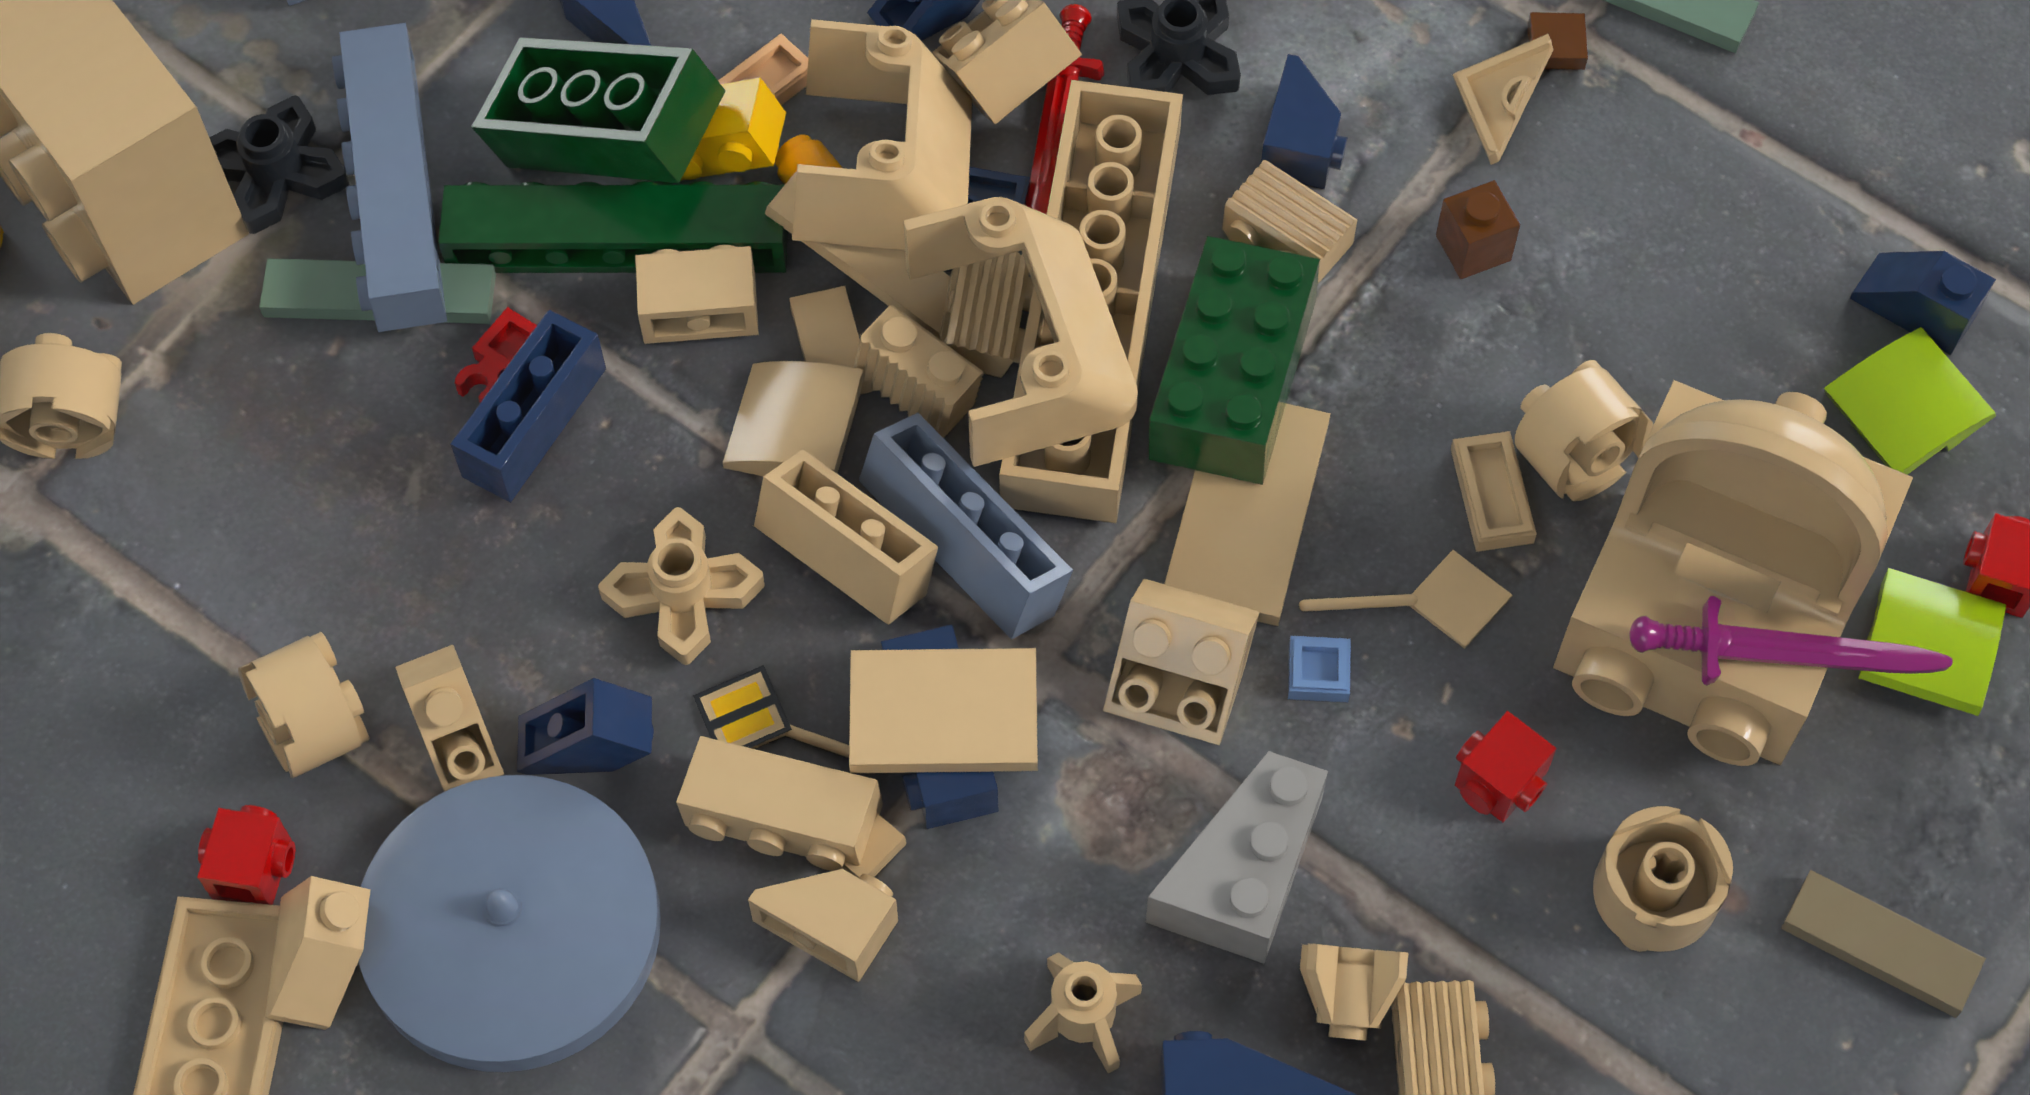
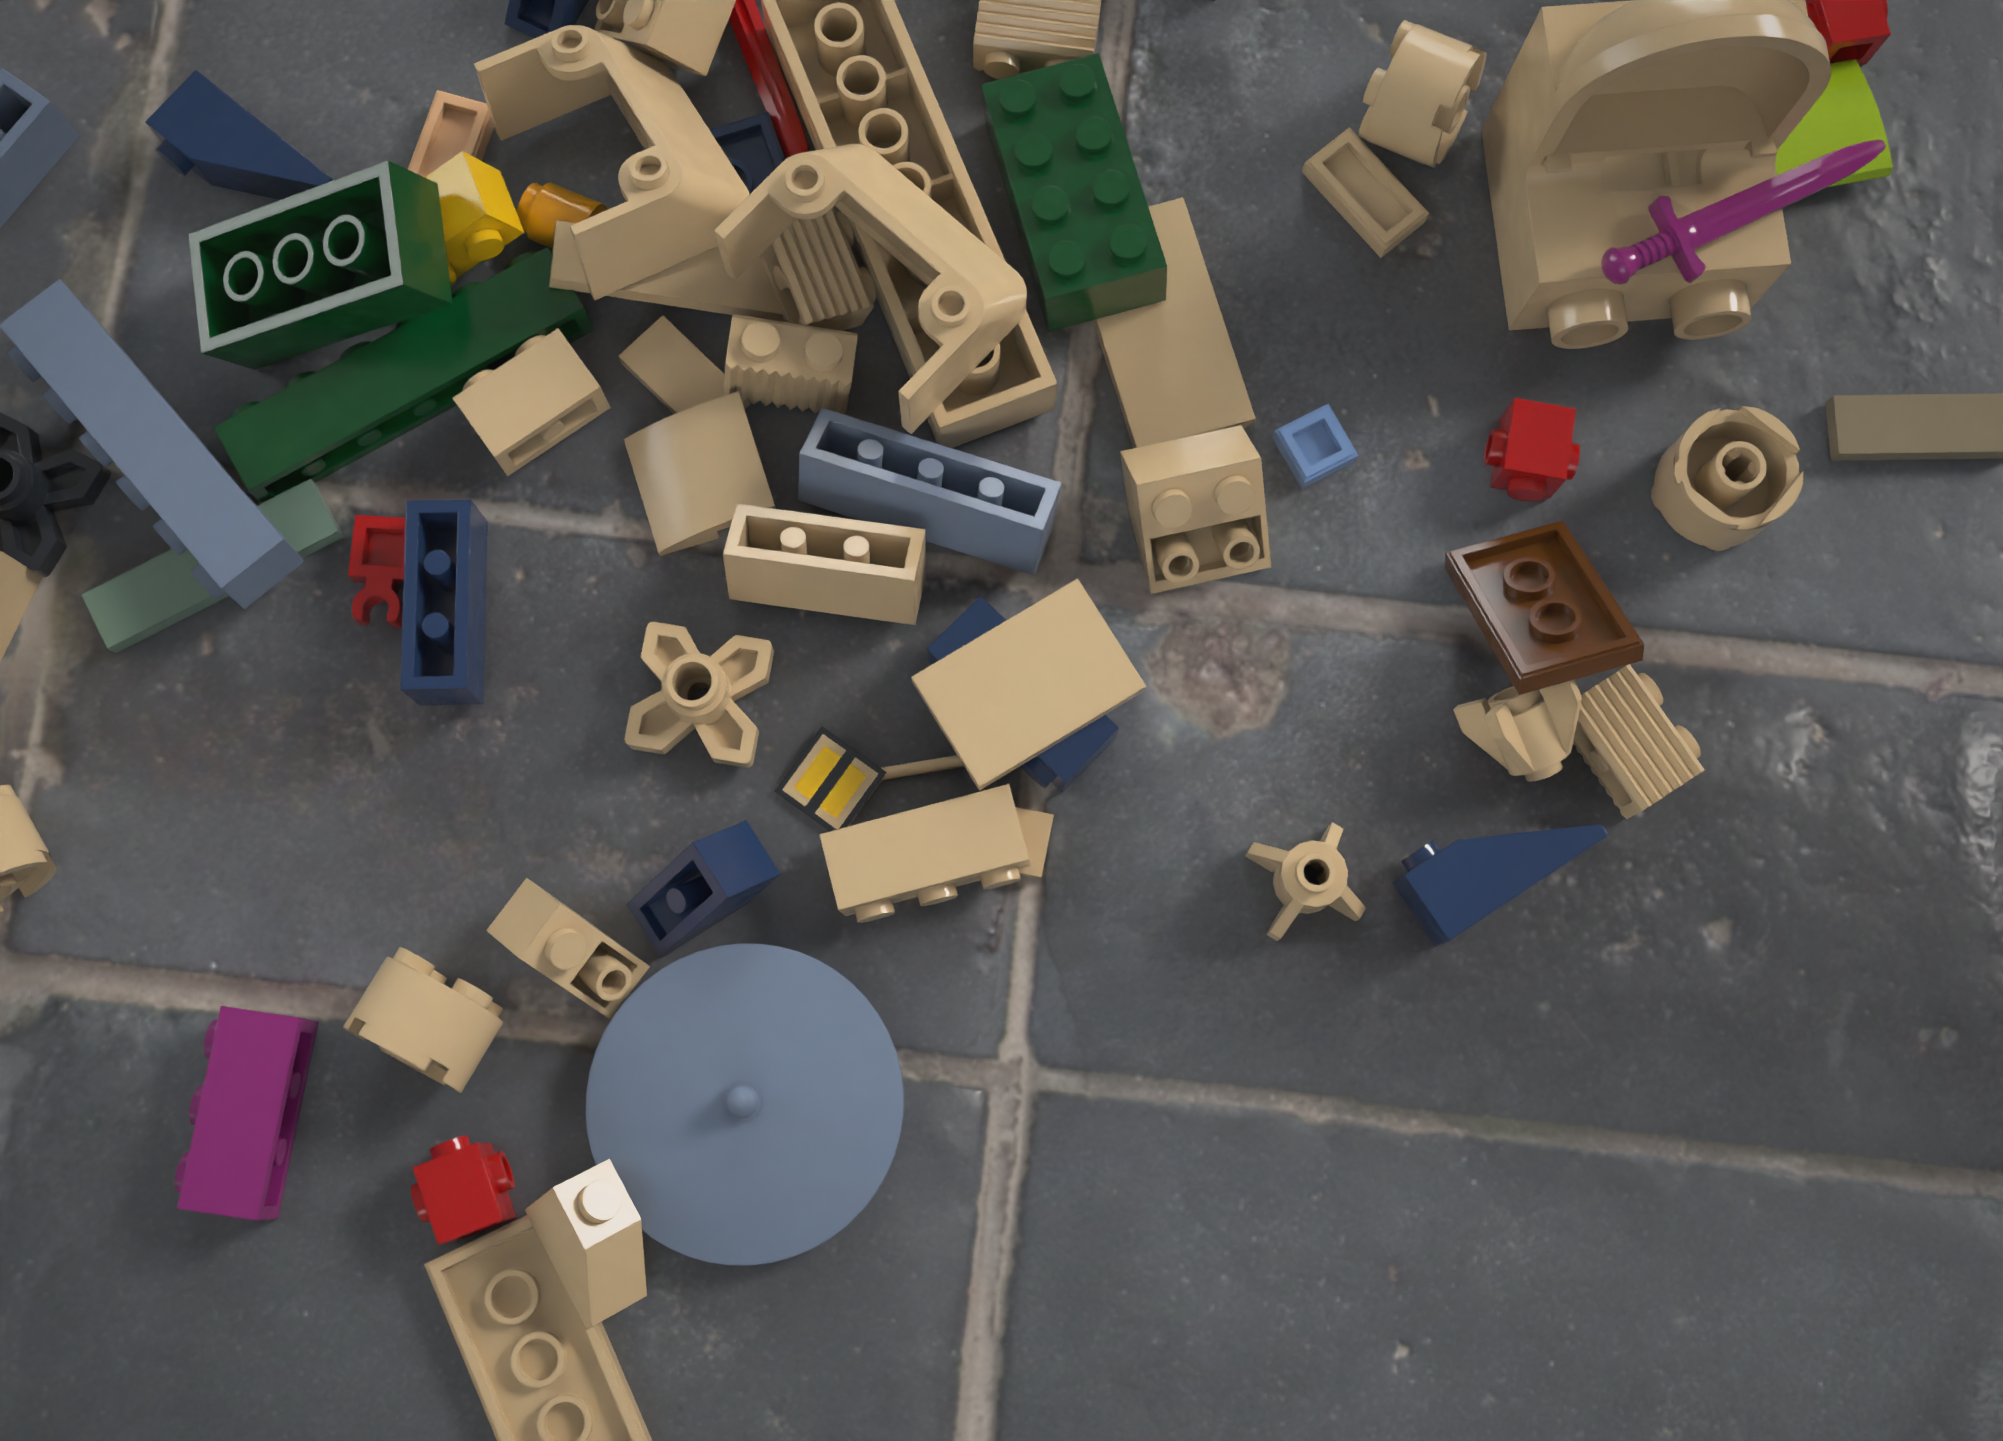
camera: 35 degrees left, 15 degrees up
tan slope [748,869,898,982] -> none
light grey wedge [1146,751,1328,964] -> none
tan piece [1299,550,1512,649] -> none
none -> magenta brick [175,1006,319,1221]
none -> reddish brown tile [1445,520,1644,695]

